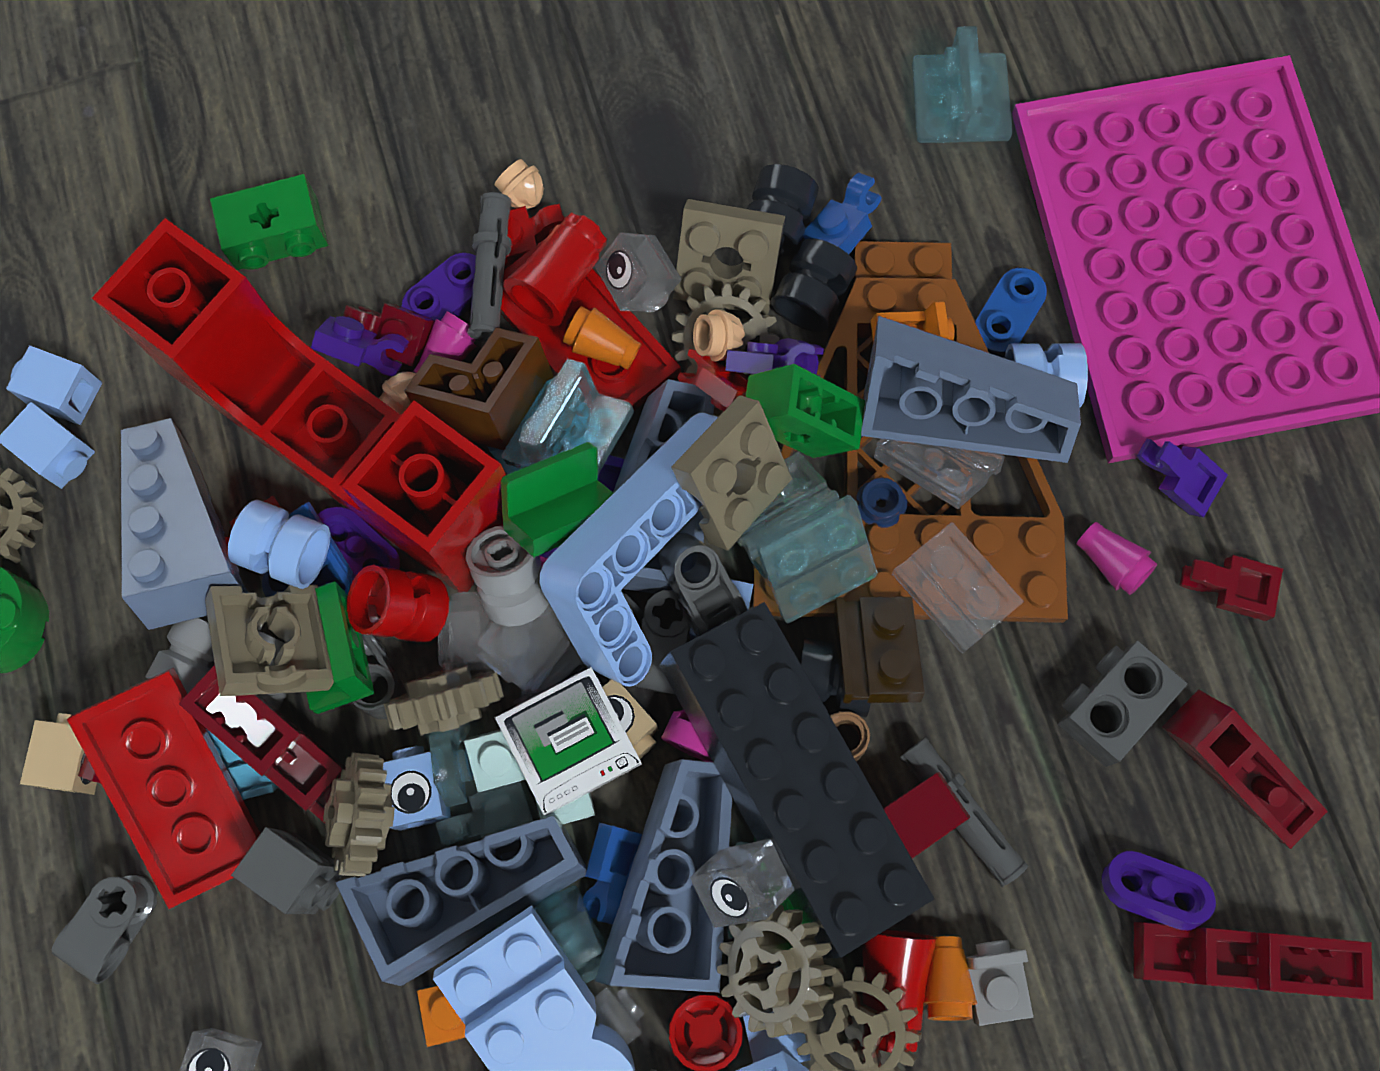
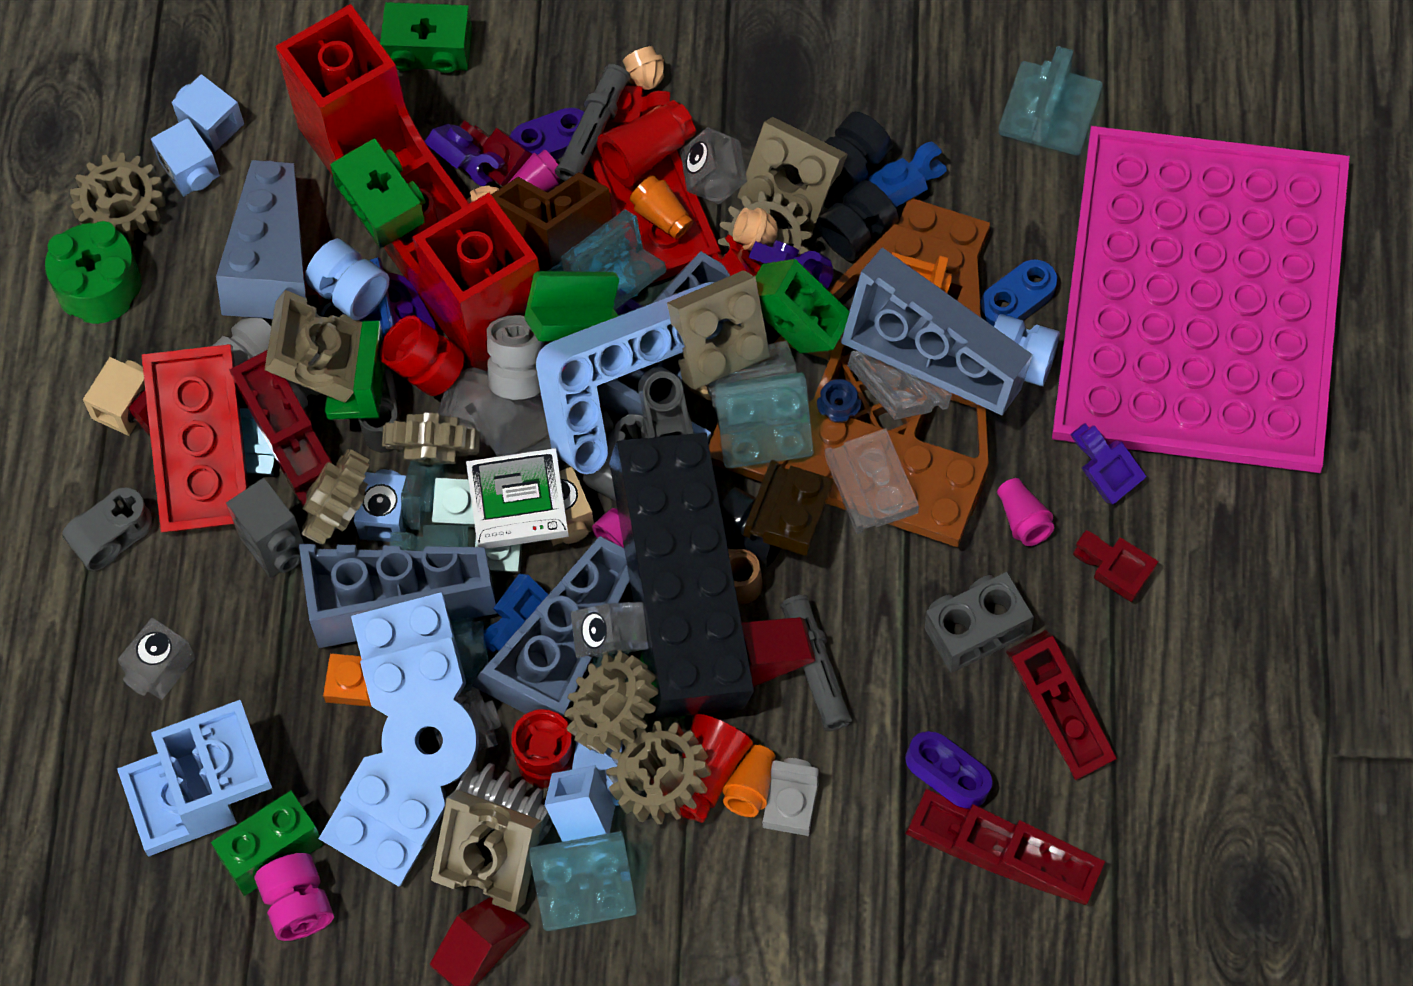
camera: 20 degrees right, 10 degrees down
none -> green brick [330,138,426,249]

